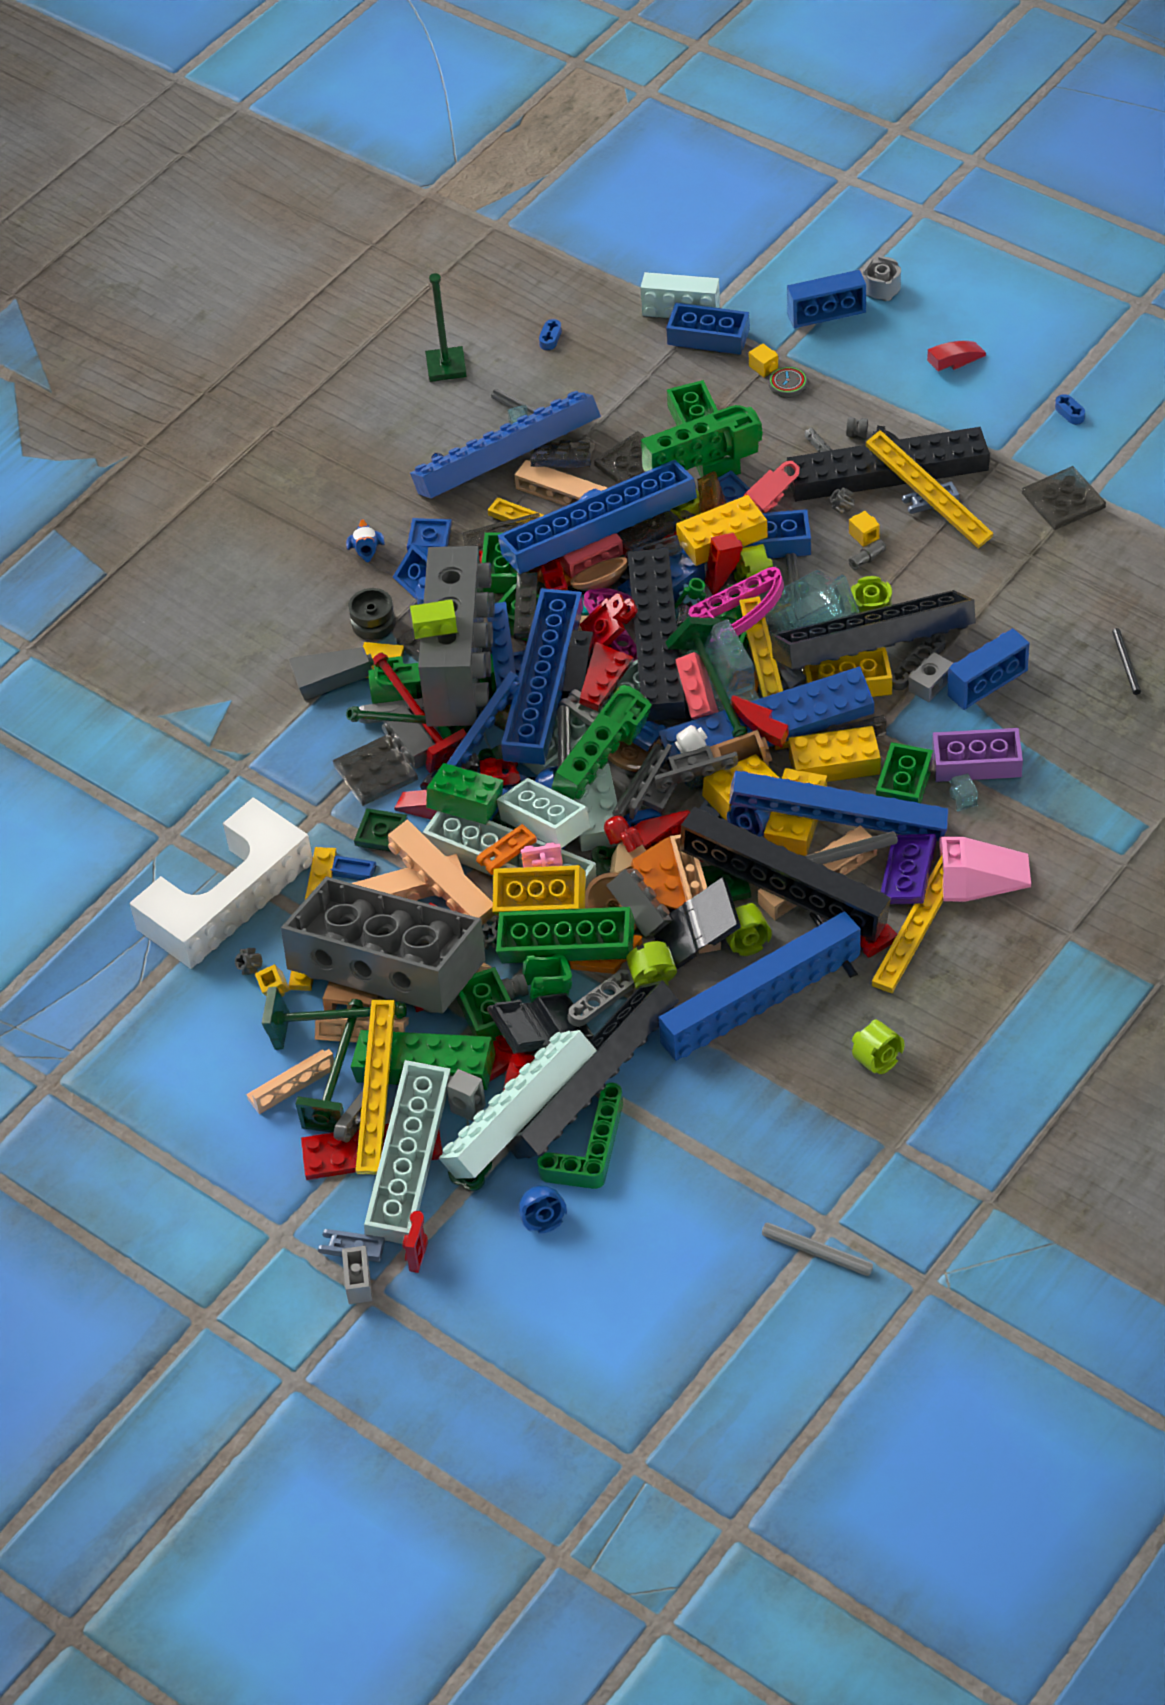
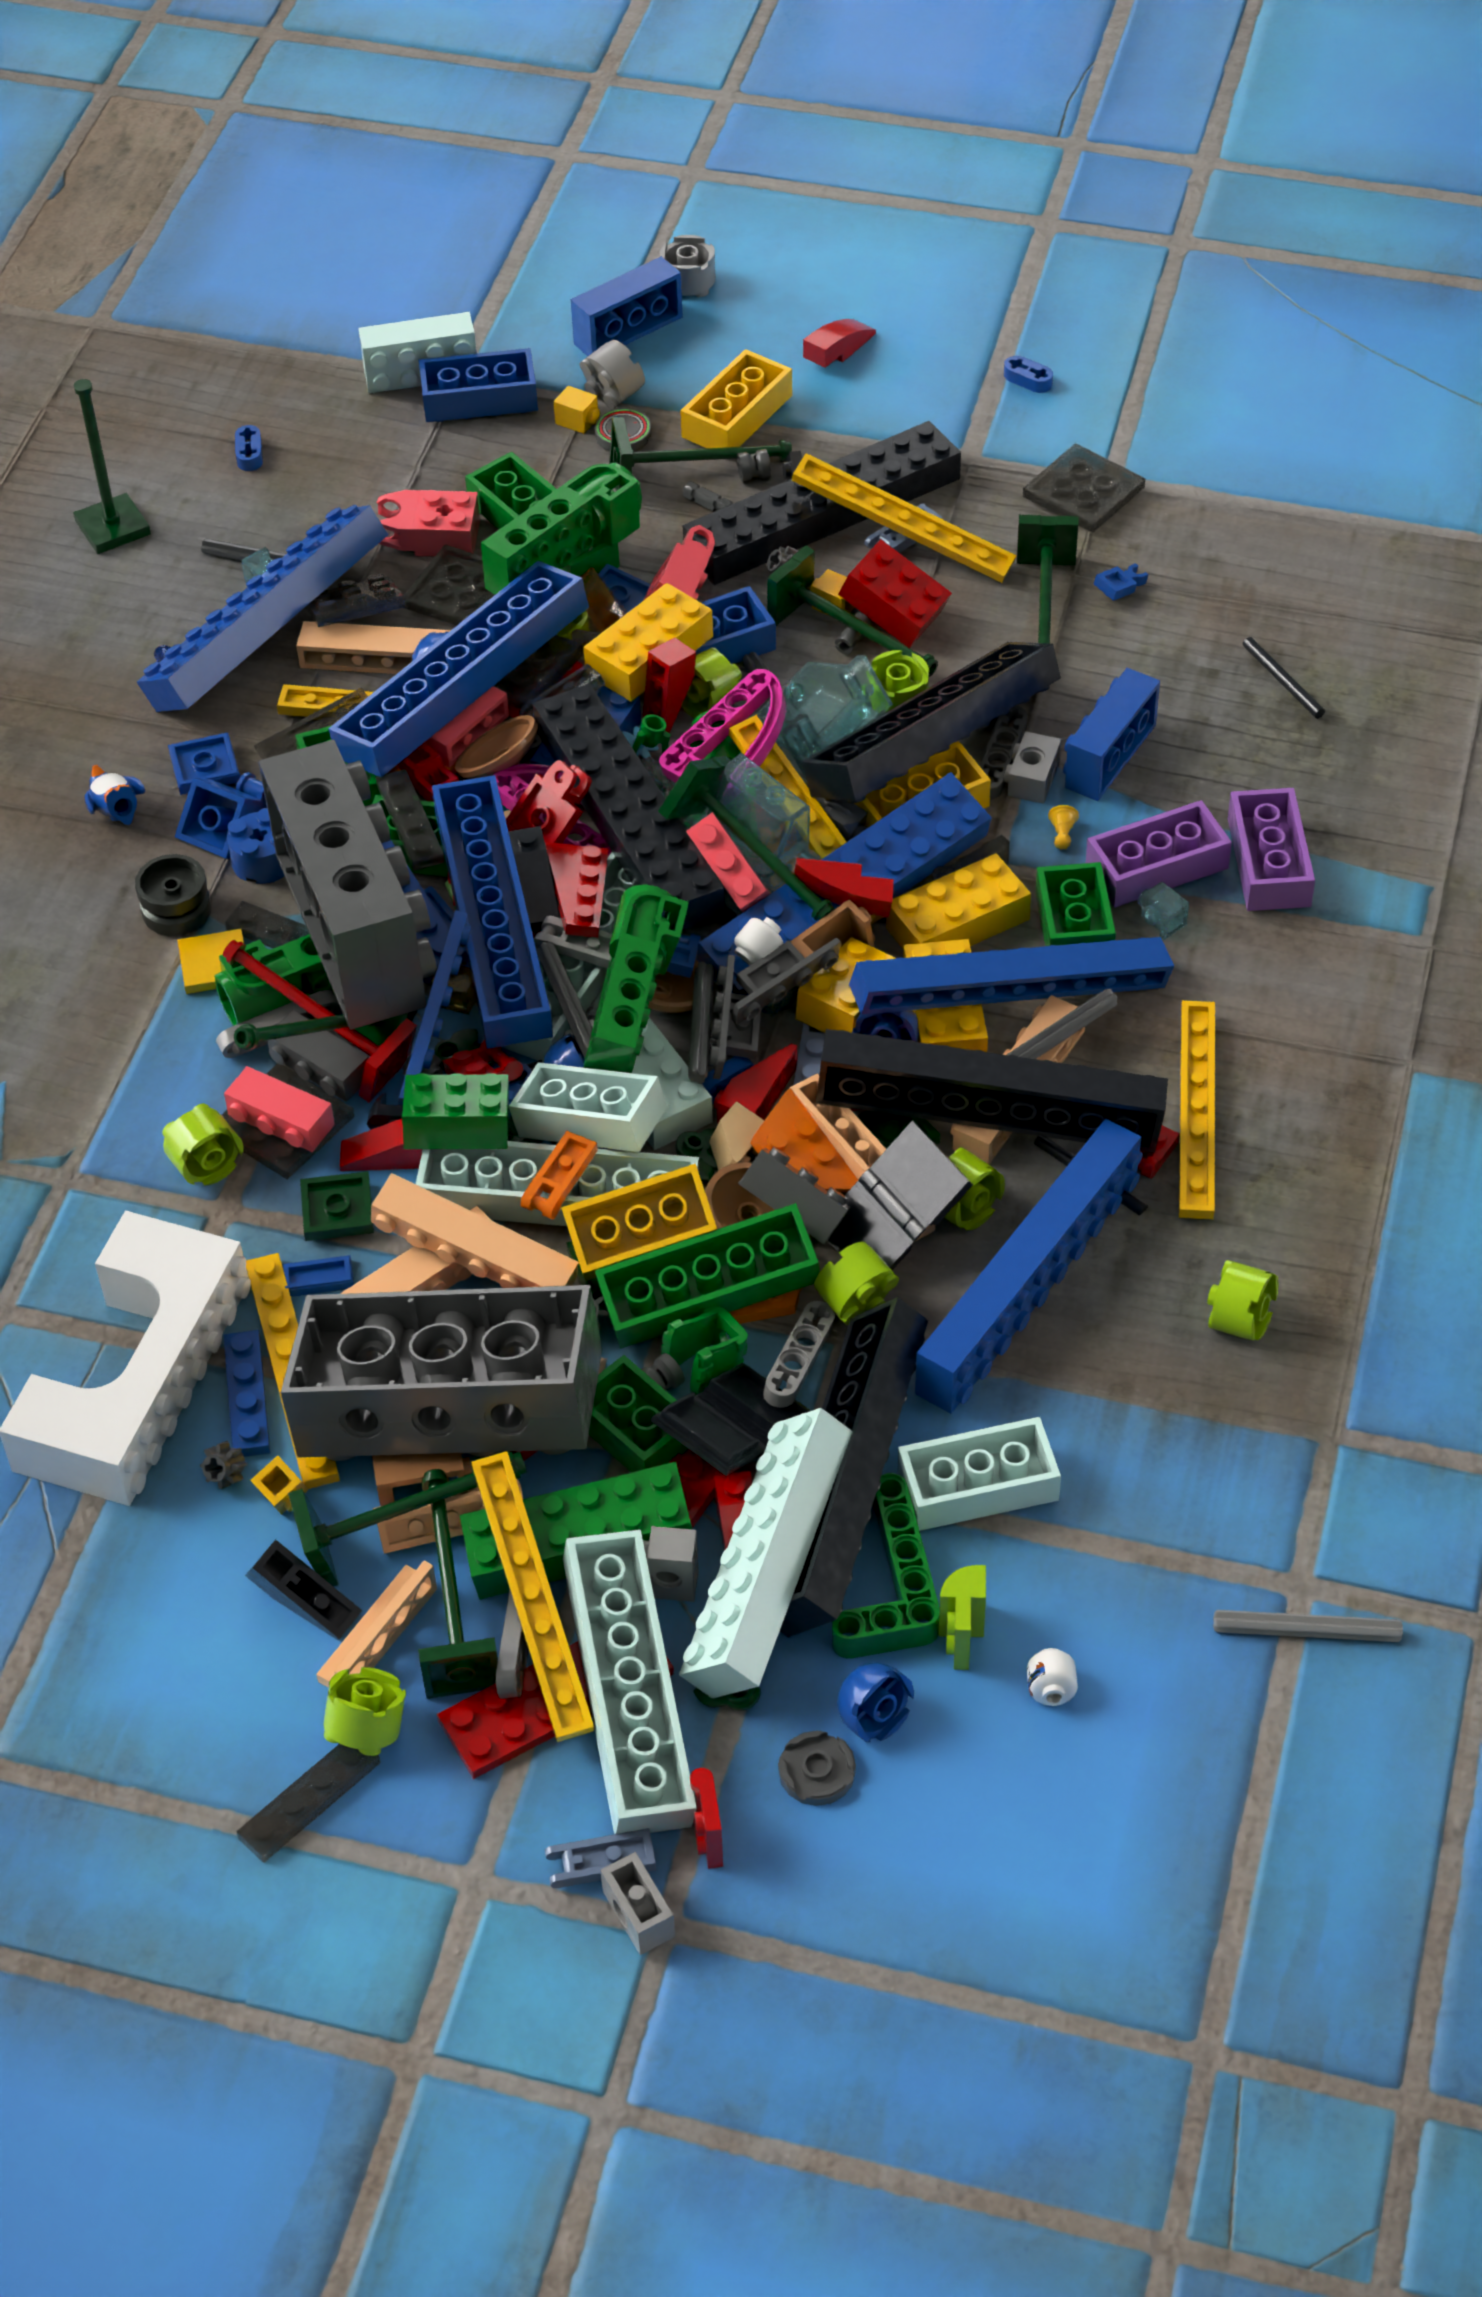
camera: 25 degrees left, 0 degrees up
dark grey slope [289,647,374,700] -> none
lime brick [410,600,457,639] -> none
bright pink hips [521,842,563,867] -> none
red piece [604,815,644,853] -> none
dark purple tile [881,834,937,904] -> none
bright pink wedge [939,837,1031,902] -> none
none -> lime brick [162,1103,243,1186]
none -> blue plate [223,1330,271,1457]
none -> coral brick [224,1066,335,1152]
none -> clear smoke plate [236,1744,381,1863]
none -> black slope [245,1539,362,1640]
none -> lime brick [323,1667,406,1756]
none -> coral brick [377,490,480,558]
none -> light grey brick [579,340,645,409]
none -> dark green tile [609,417,792,491]
none -> yellow brick [680,349,793,448]
none -> dark green tile [767,545,938,677]
none -> dark grey tile [778,1730,856,1806]
none -> red brick [838,539,952,648]
none -> light aqua brick [898,1417,1061,1531]
none -> lime brick [939,1565,986,1670]
none -> dark green tile [1017,514,1079,644]
none -> white head [1027,1648,1078,1706]
none -> yellow piece [1048,805,1079,850]
none -> blue plate [1094,563,1149,601]
none -> medium lavender brick [1227,788,1315,911]

